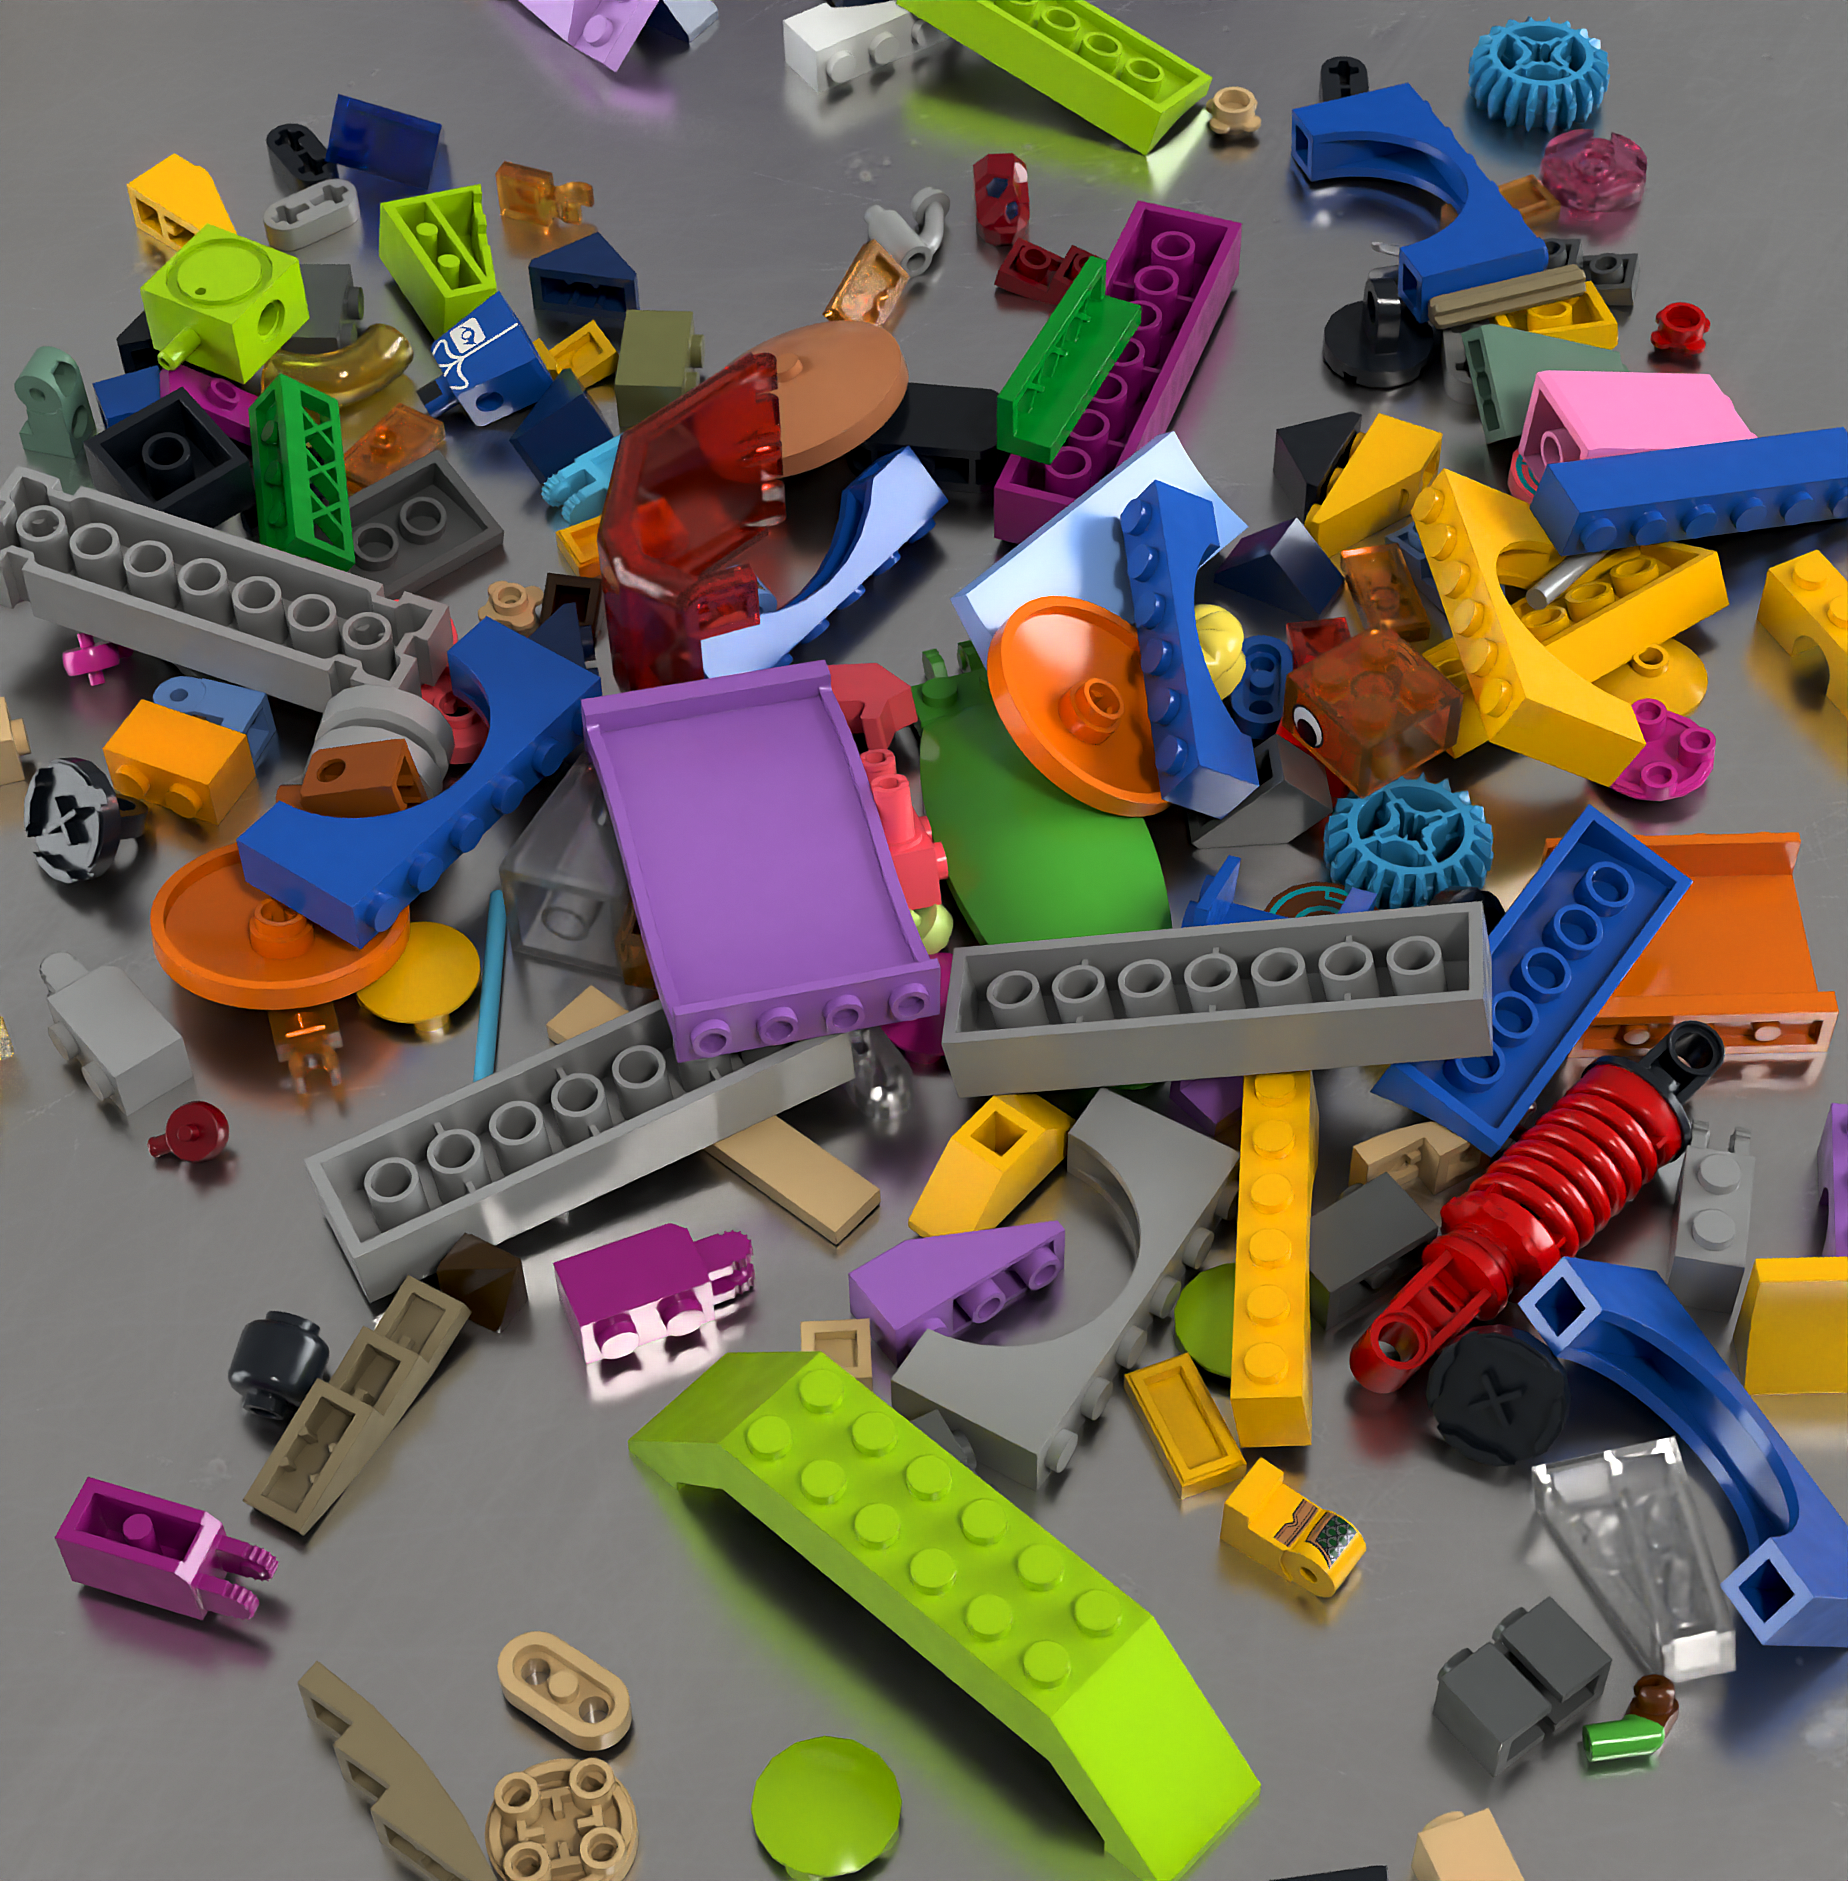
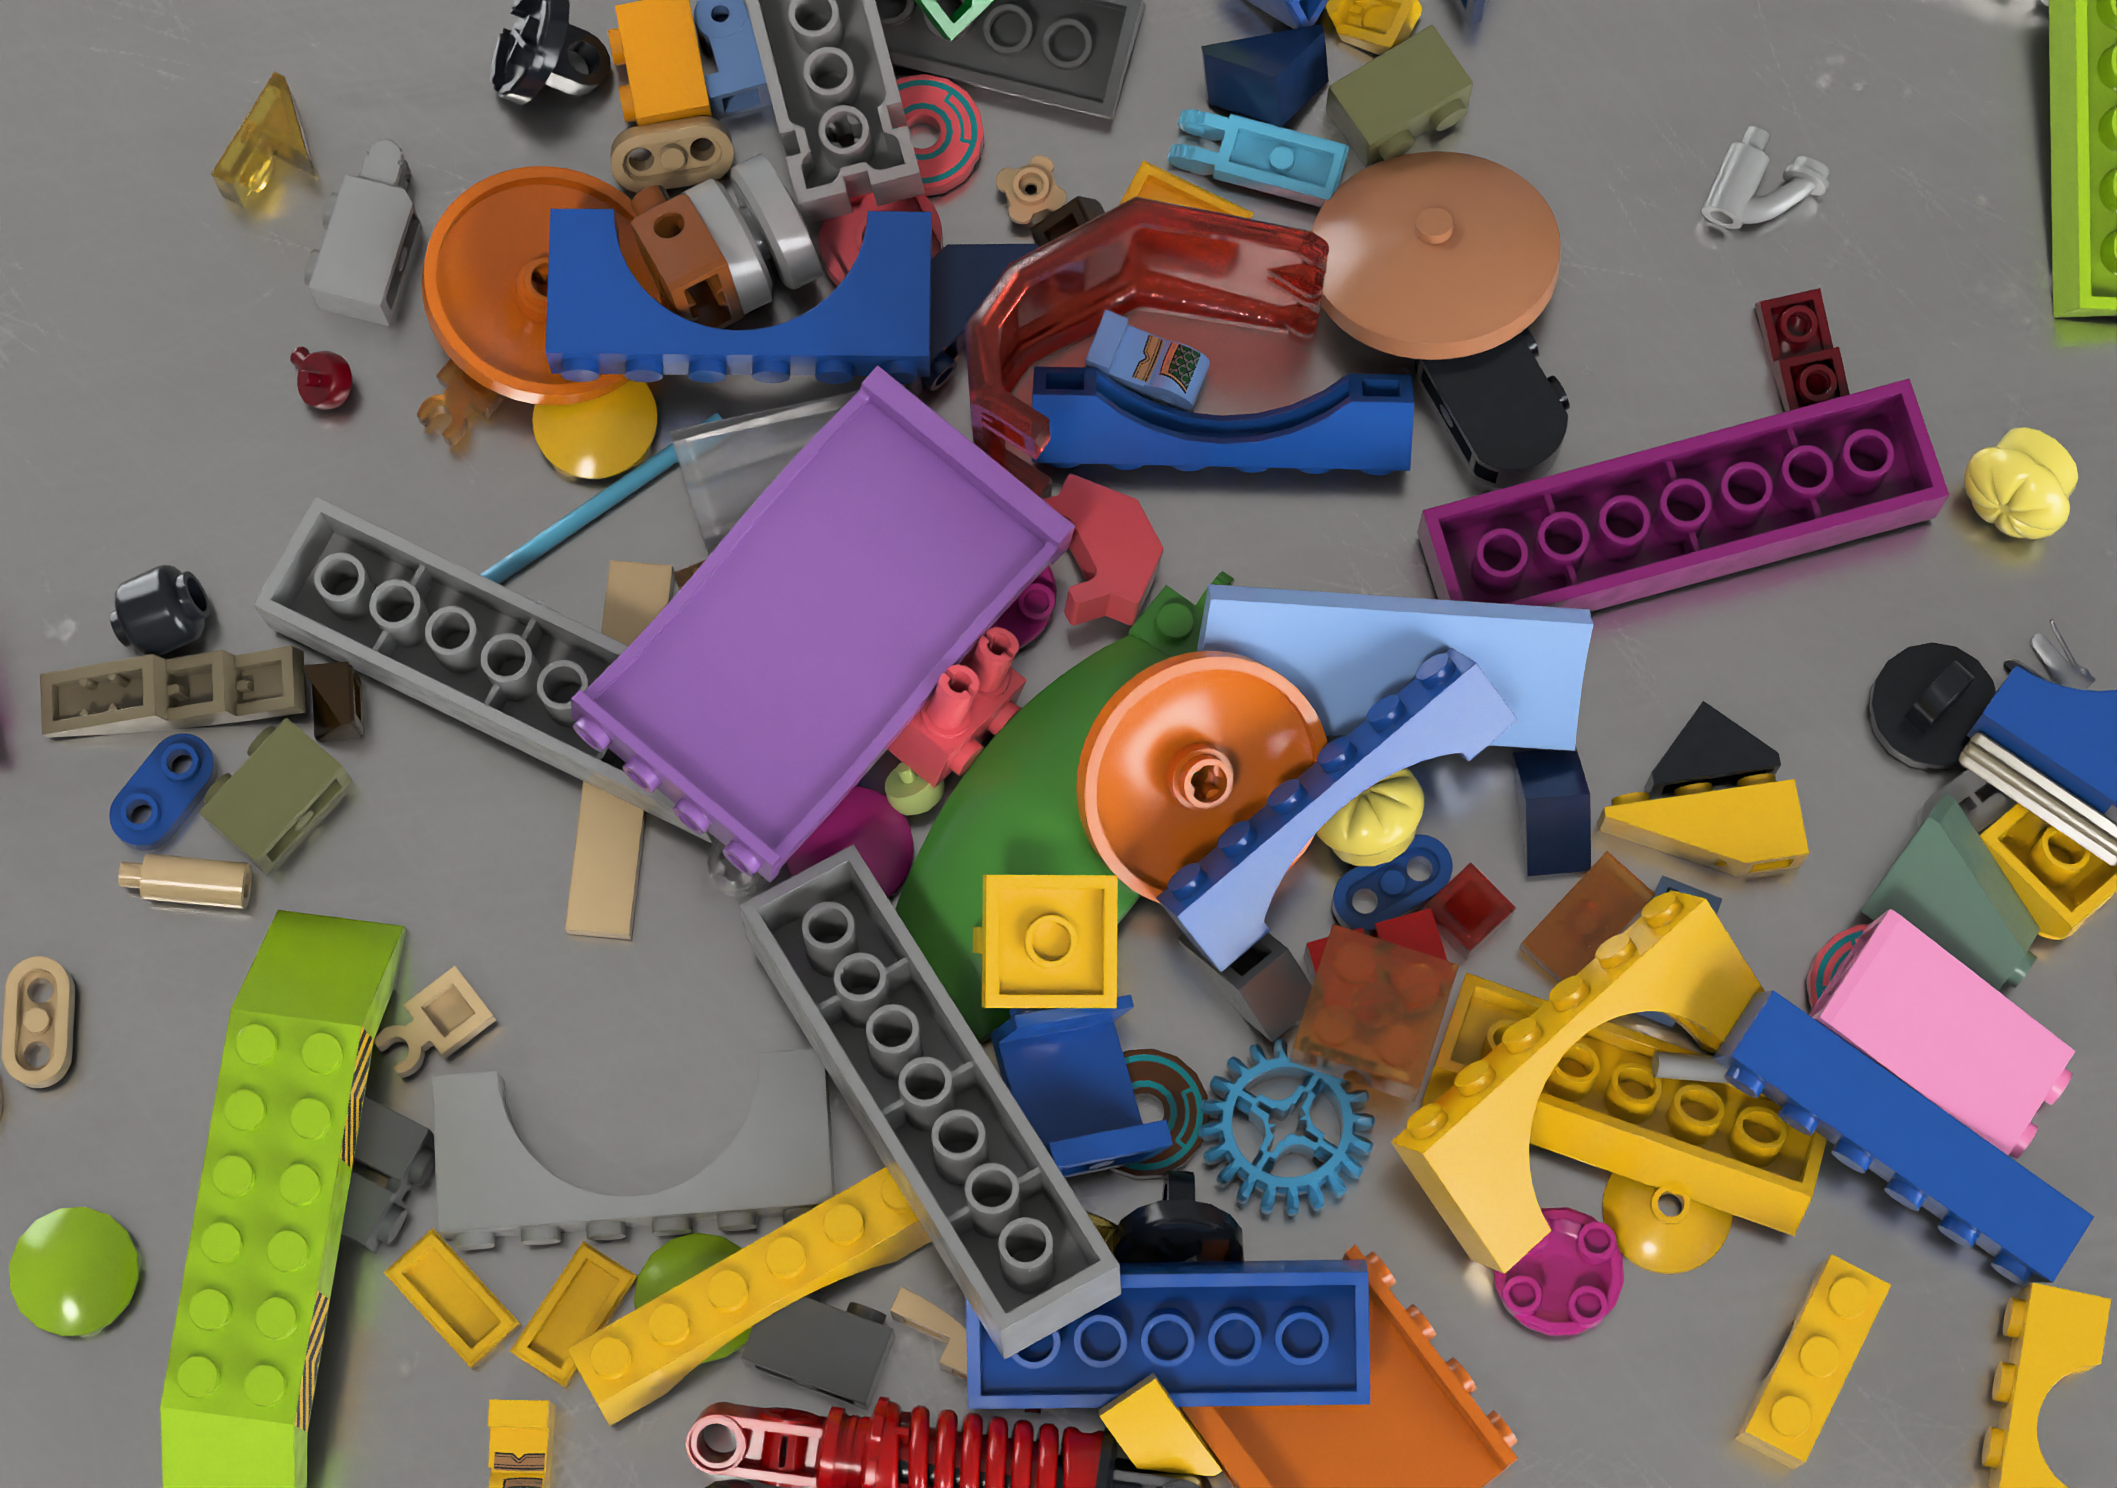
camera: 55 degrees right, 25 degrees up
magenta hinge [553,1223,755,1365] -> none
clear orange plate [822,239,910,328] -> none
medium lavender slope [848,1220,1065,1368] -> none
yellow slope [908,1094,1077,1238] -> none
dark red rock [973,153,1030,246] -> none
green fence [997,256,1142,465] -> none
none -> blue plate [109,733,218,851]
none -> tan cylinder [118,853,252,909]
none -> olive brick [199,717,353,875]
none -> yellow tile [384,1228,522,1370]
none -> tan plate [610,116,734,193]
none -> yellow bracket [973,875,1118,1008]
none -> yellow slope [1098,1372,1223,1476]
none -> light yellow piece [1964,427,2078,539]

